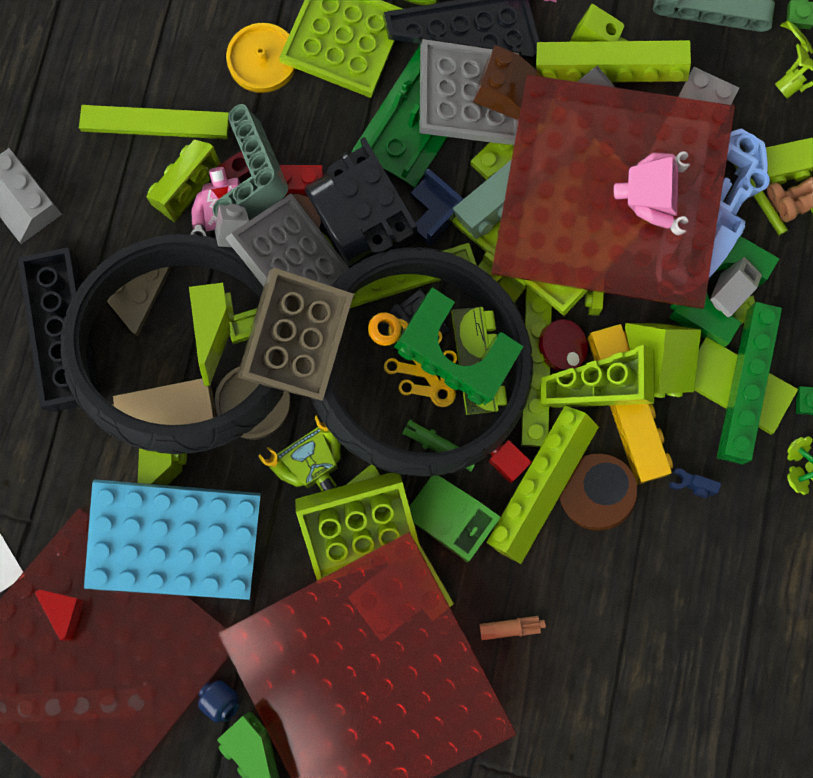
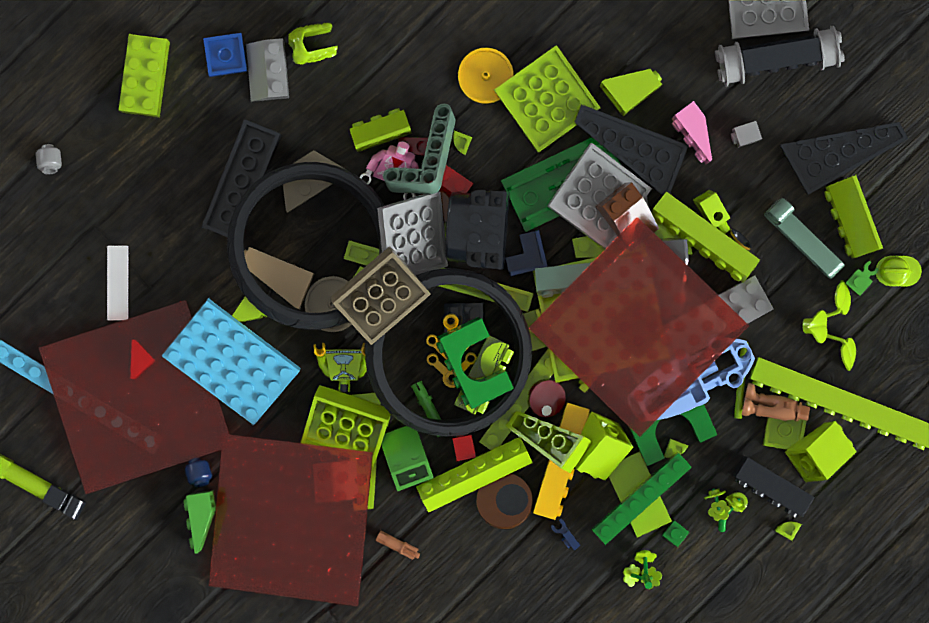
camera: 30 degrees right, 10 degrees up
lime tile [79,105,229,139] -> none
lime slope [189,283,235,386] -> none
light grey brick [215,204,249,247] -> none
light orange piece [368,312,402,346] -> none
bright pink torso [614,151,690,235] -> none
light grey slope [710,257,762,317] -> none
none -> lime piece [288,23,337,64]
none -> lime tile [453,130,472,155]

